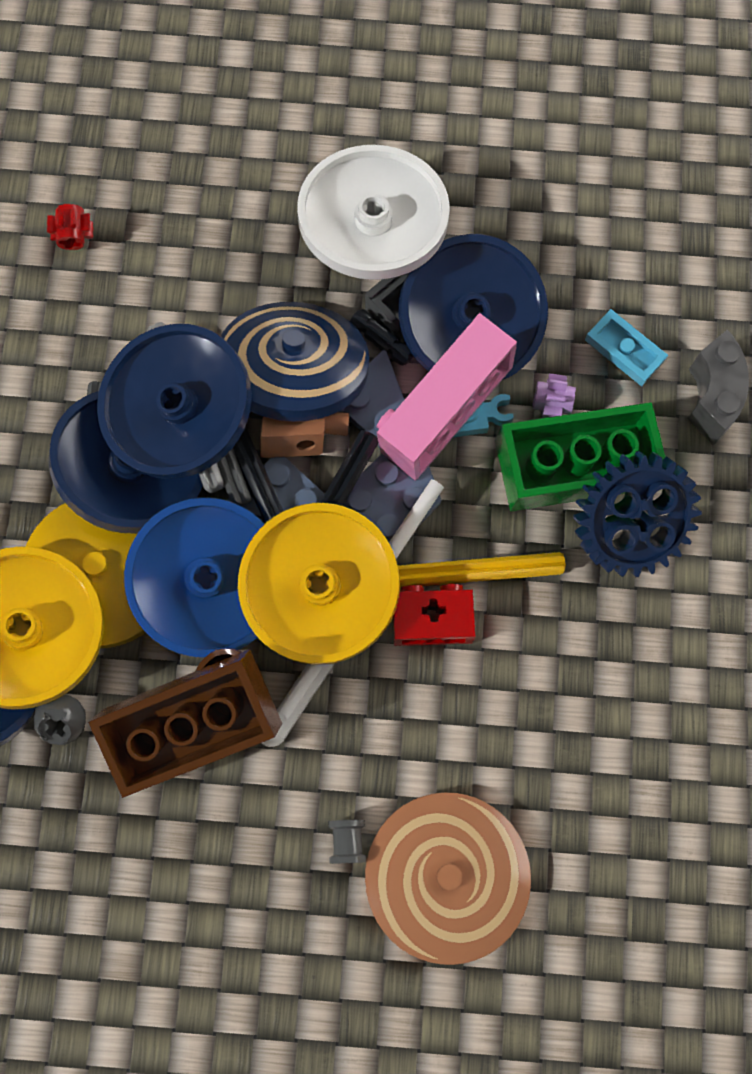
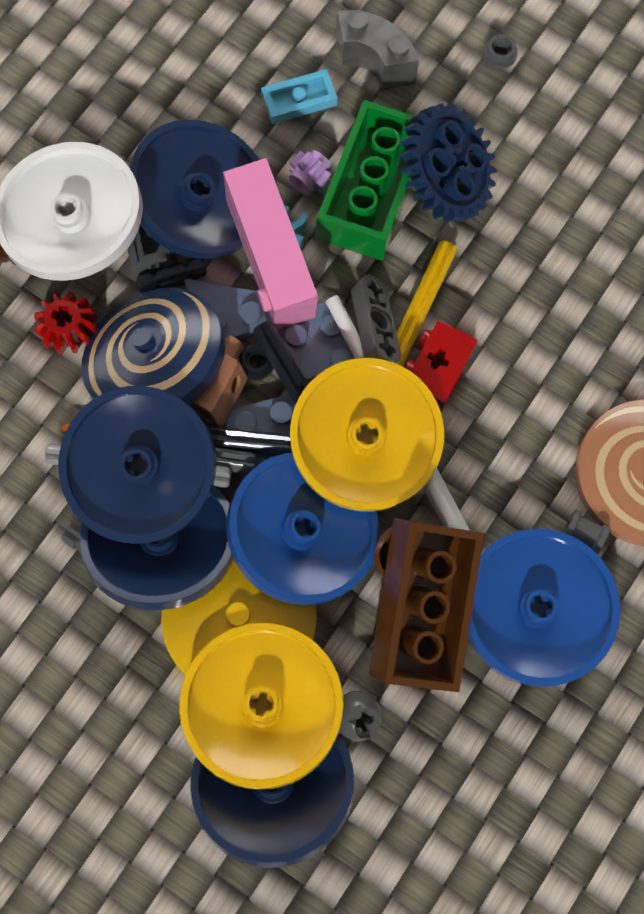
camera: 60 degrees left, 0 degrees up
none -> red gear [34,291,97,355]
none -> black plate [239,343,274,380]
none -> dark grey beam [351,275,401,363]
none -> blue dish [468,529,620,687]

